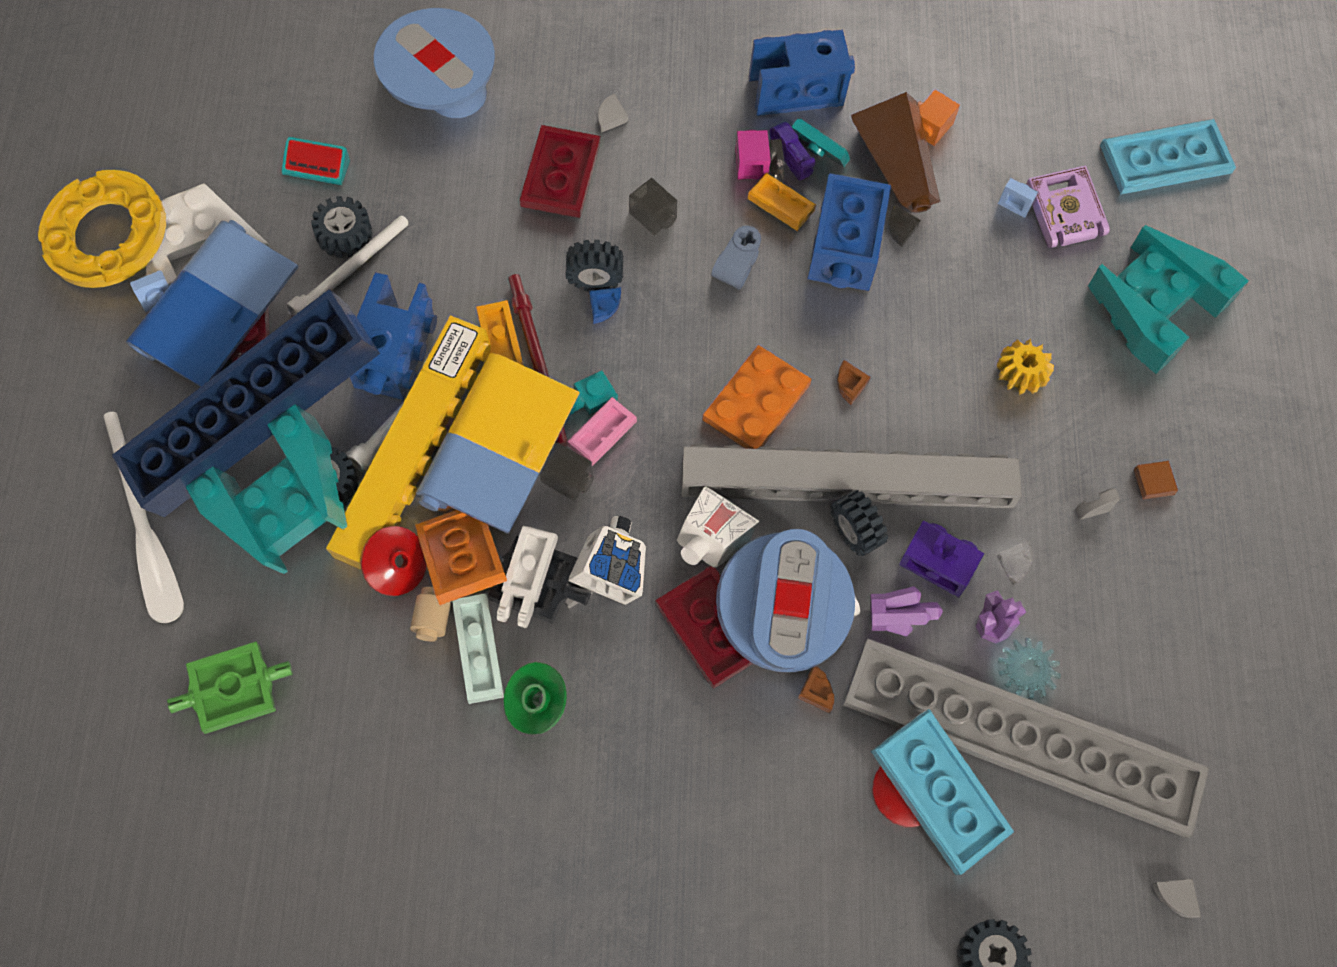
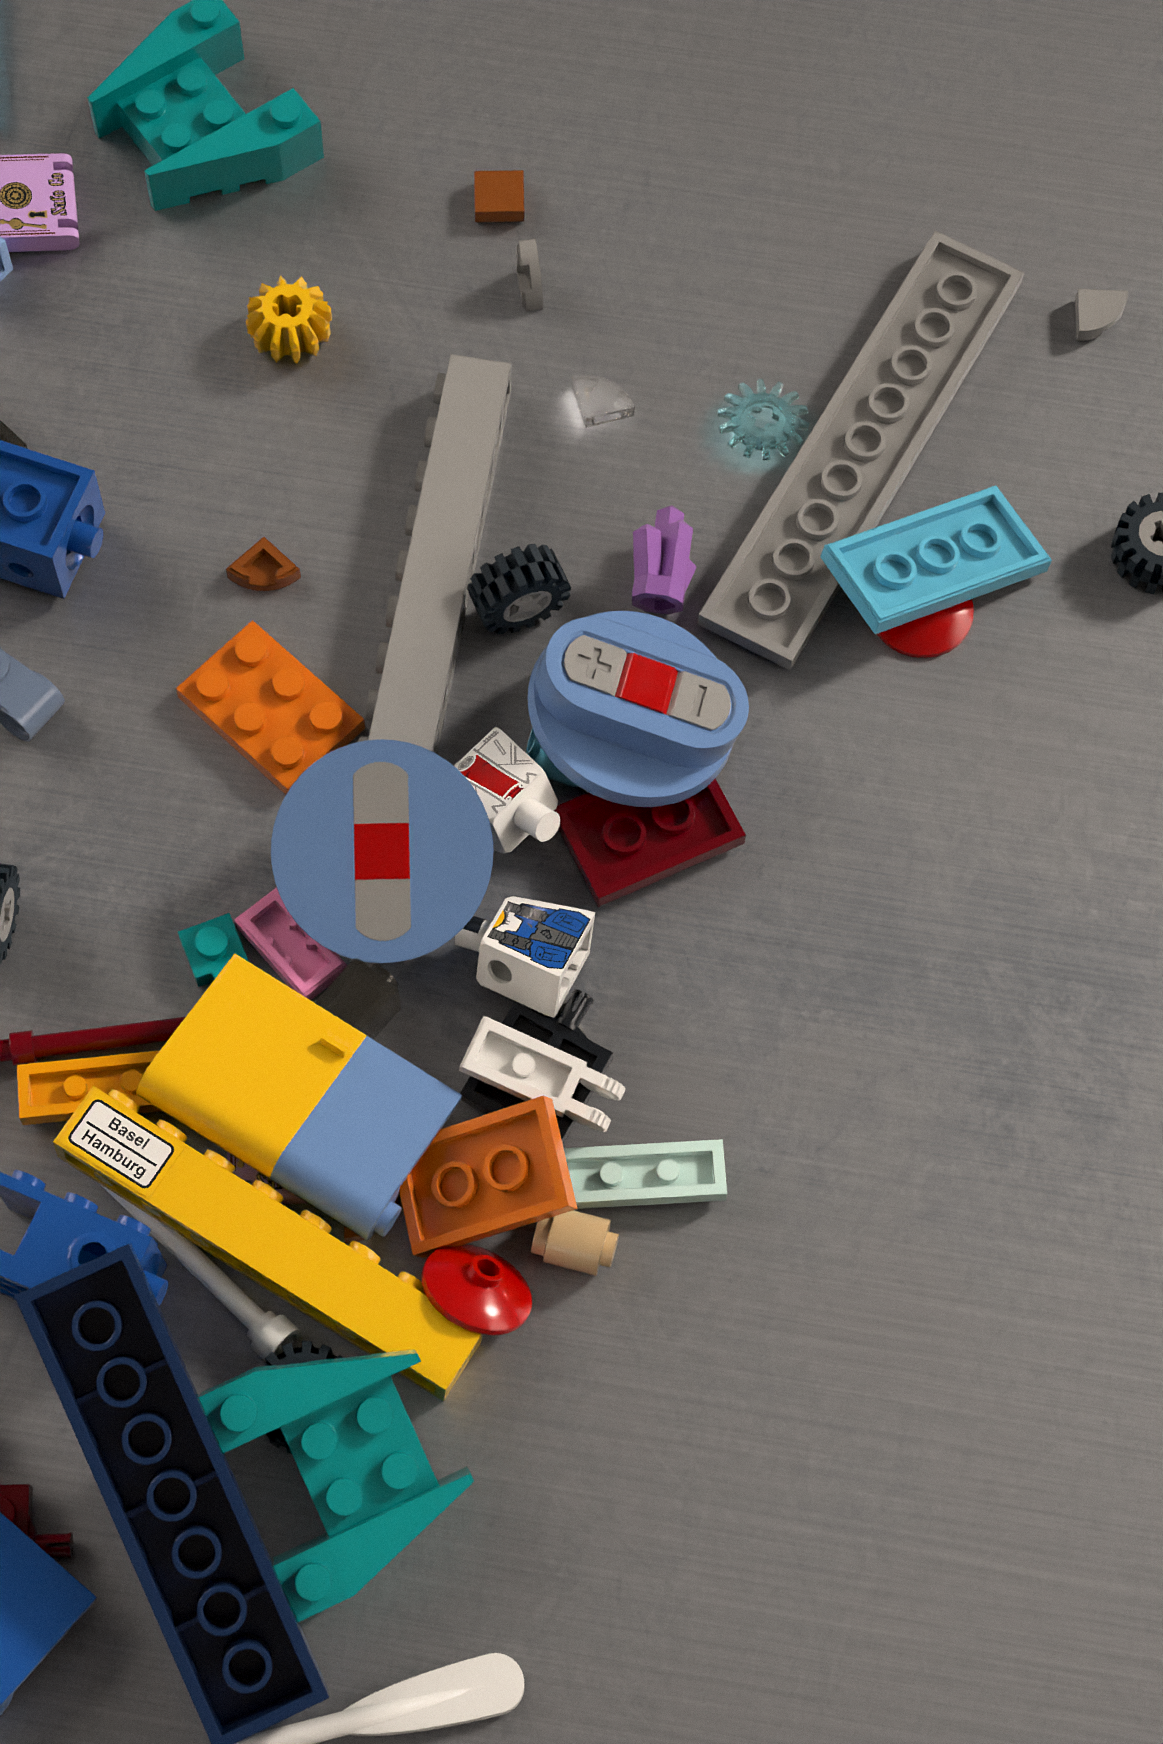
camera: 80 degrees left, 0 degrees up
bright green plate [167,641,293,734] -> none
green dish [504,662,567,735] -> none
blue tile [589,287,621,324] -> none
dark orange tile [798,666,834,714] -> none
dark purple brick [899,520,985,598] -> none
medium lavender rock [976,590,1027,643] -> none
none -> medium blue piece [271,739,494,963]

